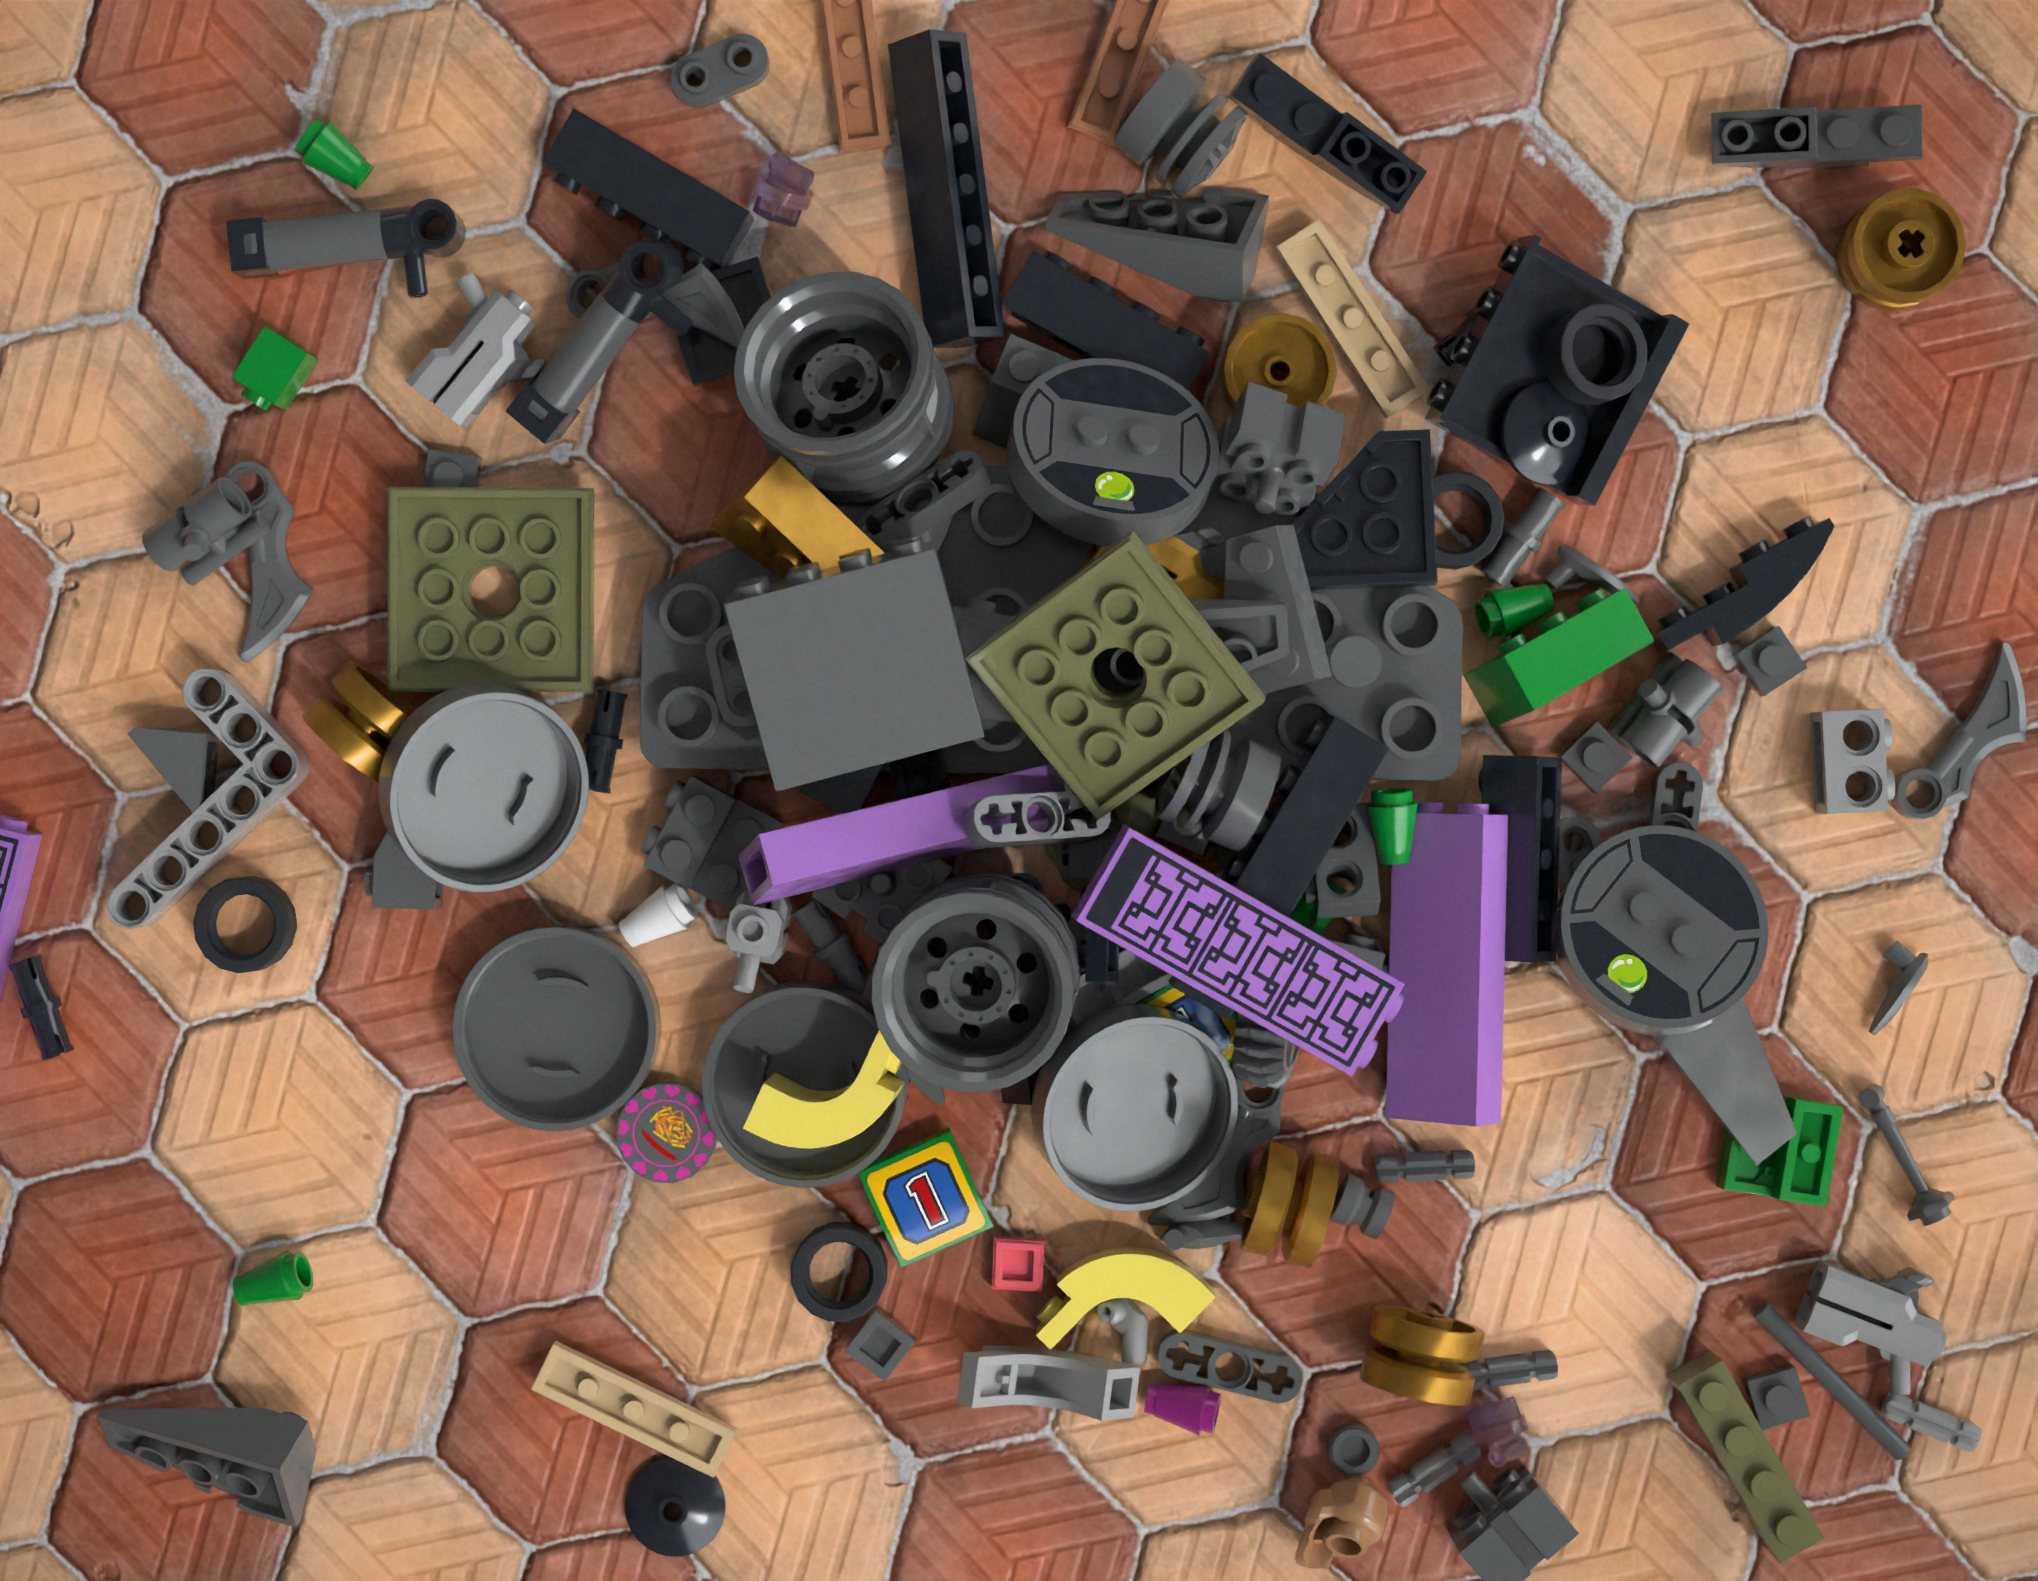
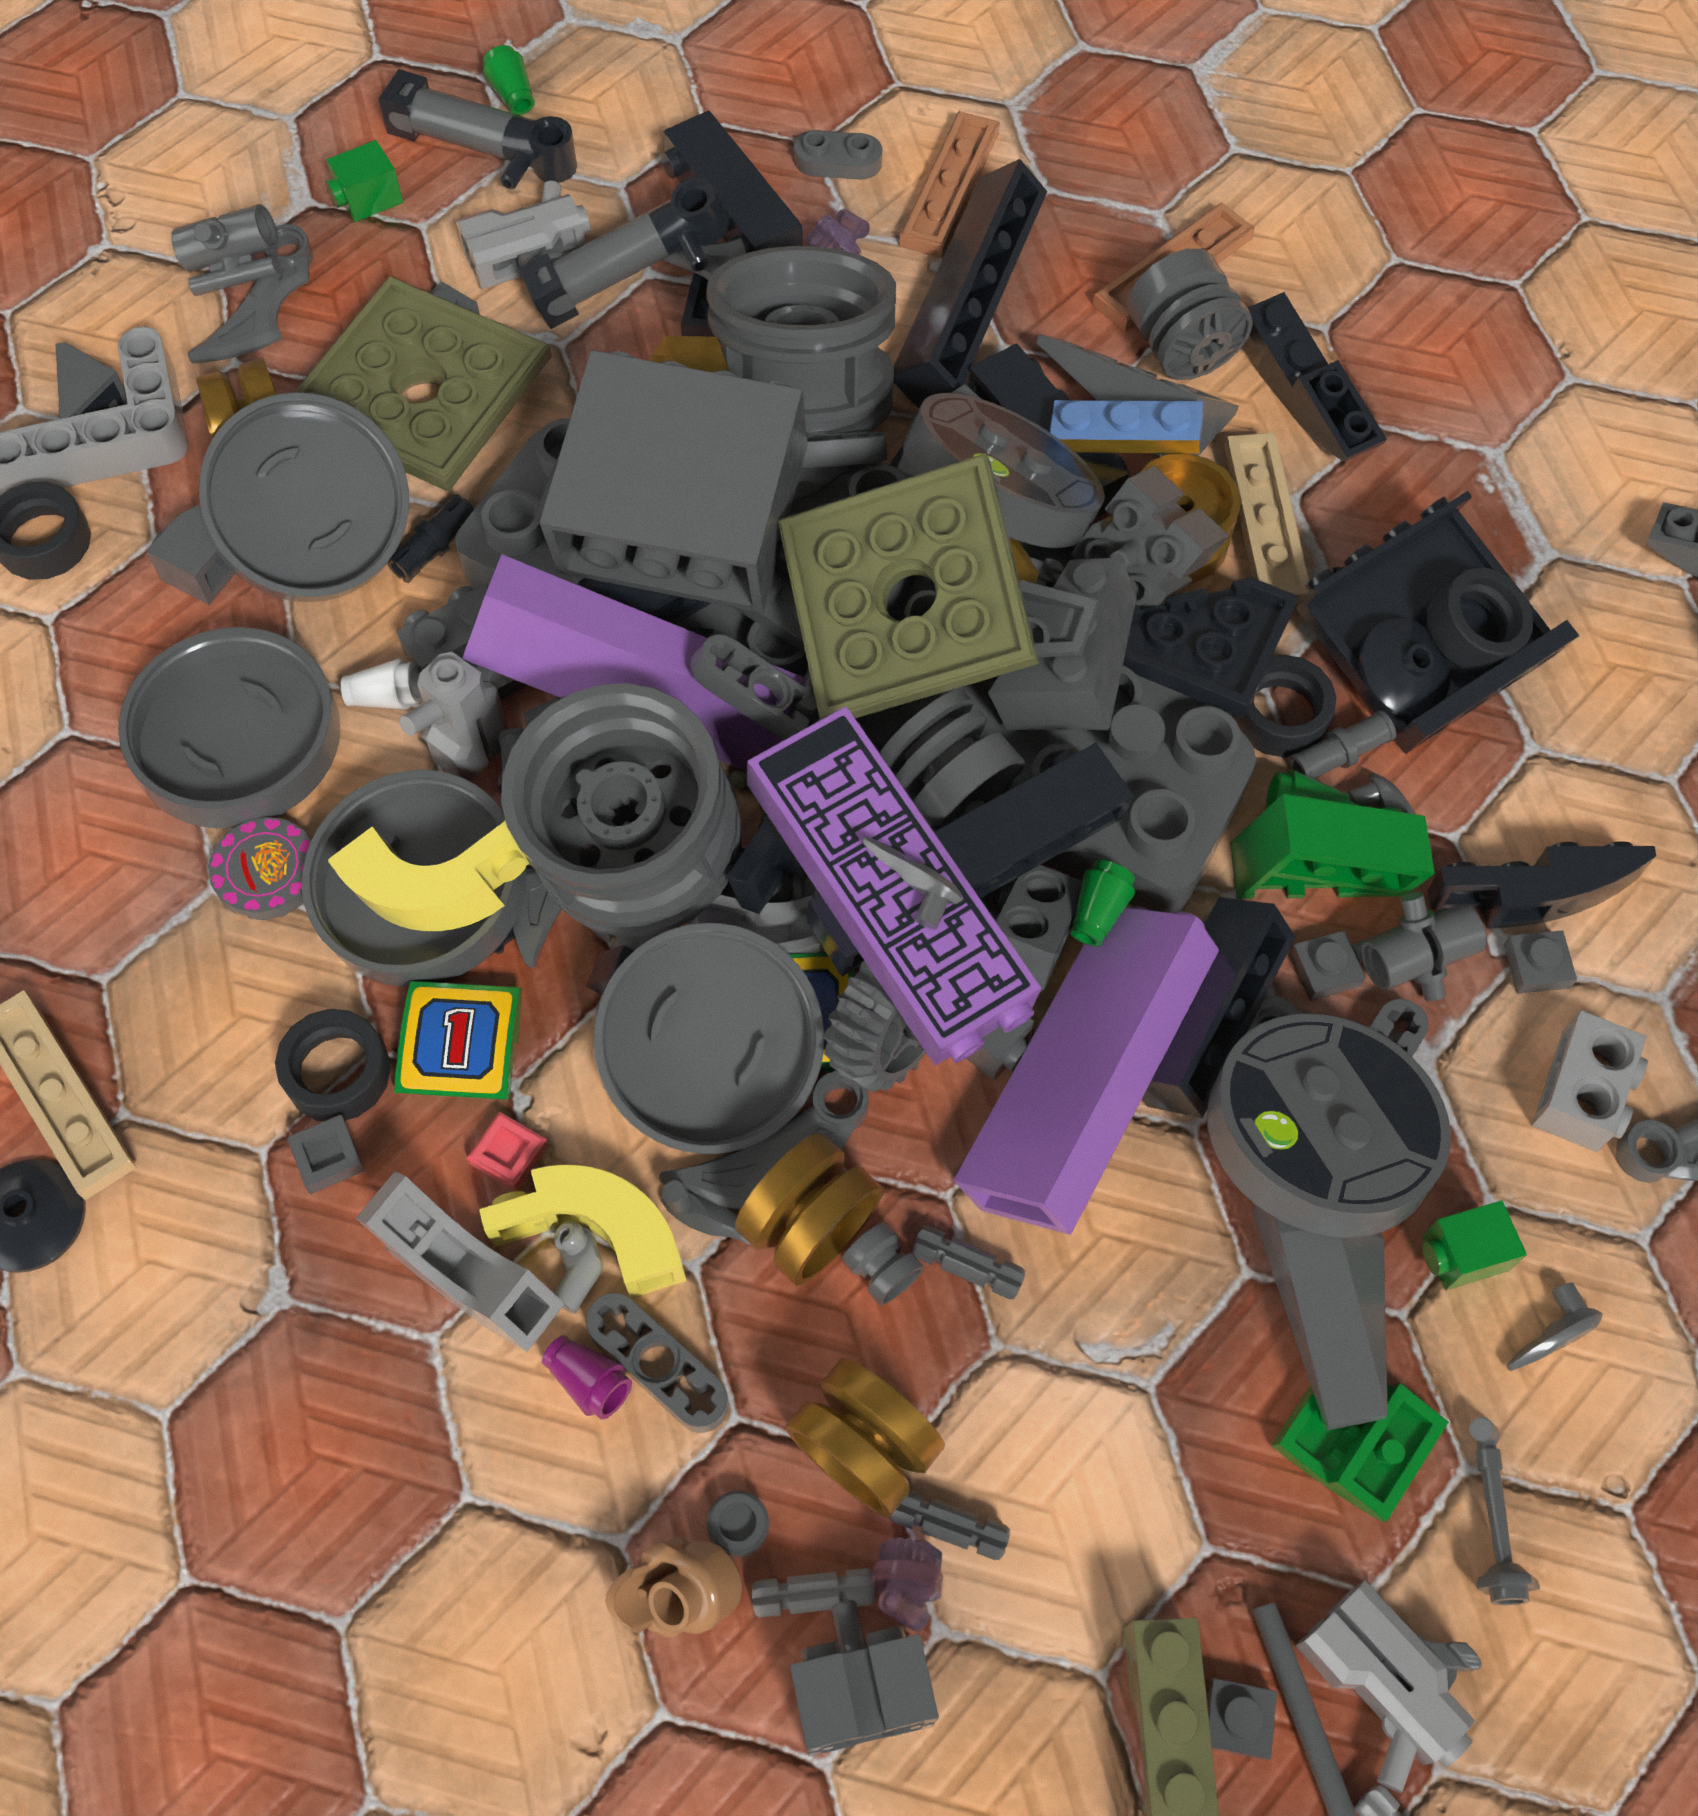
camera: 30 degrees right, 25 degrees down
none -> dark grey bar [862,836,963,930]
none -> medium blue plate [1050,400,1204,454]
none -> green brick [1422,1200,1527,1291]

